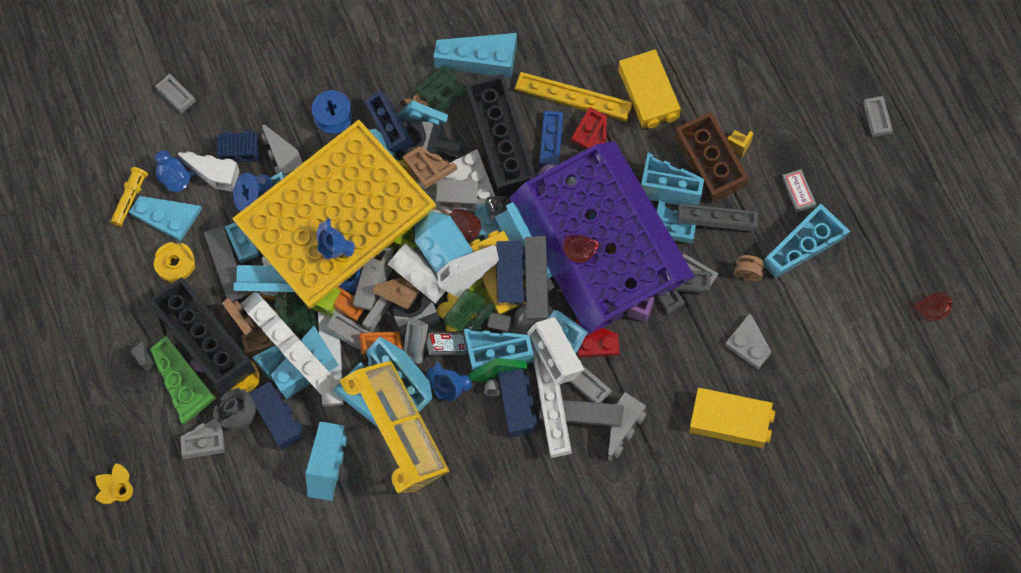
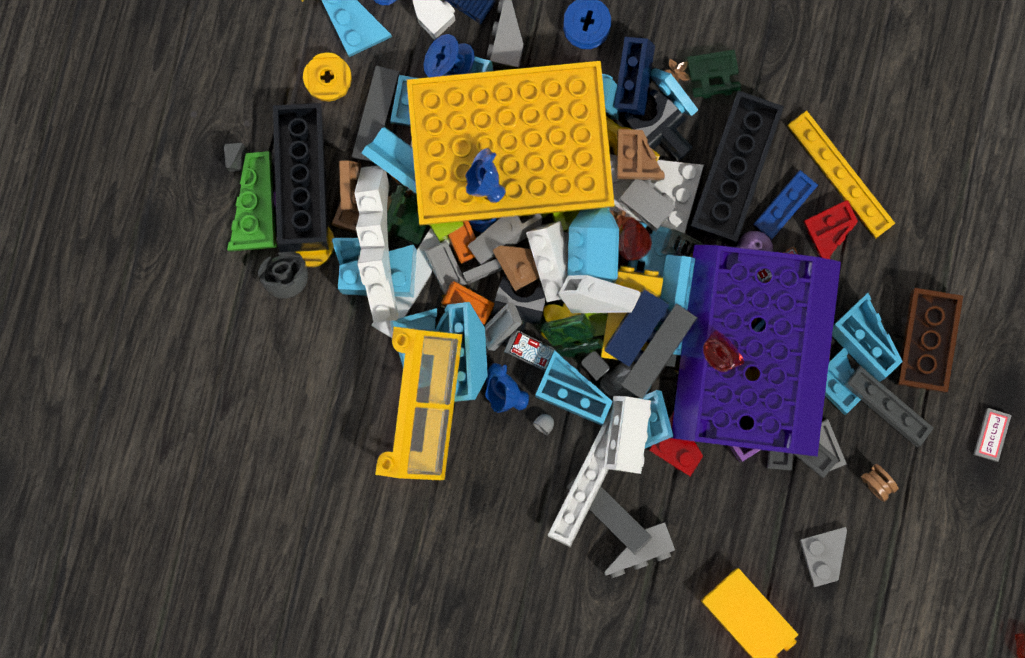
camera: 35 degrees right, 15 degrees up
yellow plate [95,464,133,504] -> none
light grey wing [180,419,225,459] -> none
dark blue brick [249,382,303,451] -> none
medium azure wedge [306,422,348,501] -> none
medium azure wedge [434,33,517,78] -> none
green tile [469,358,527,382] -> none
dark blue brick [498,369,537,438] -> none
light grey tile [569,365,612,403] -> none
yellow brick [618,49,681,129] -> none
yellow panel [727,130,754,158] -> none
medium azure wedge [764,204,850,278] -> none

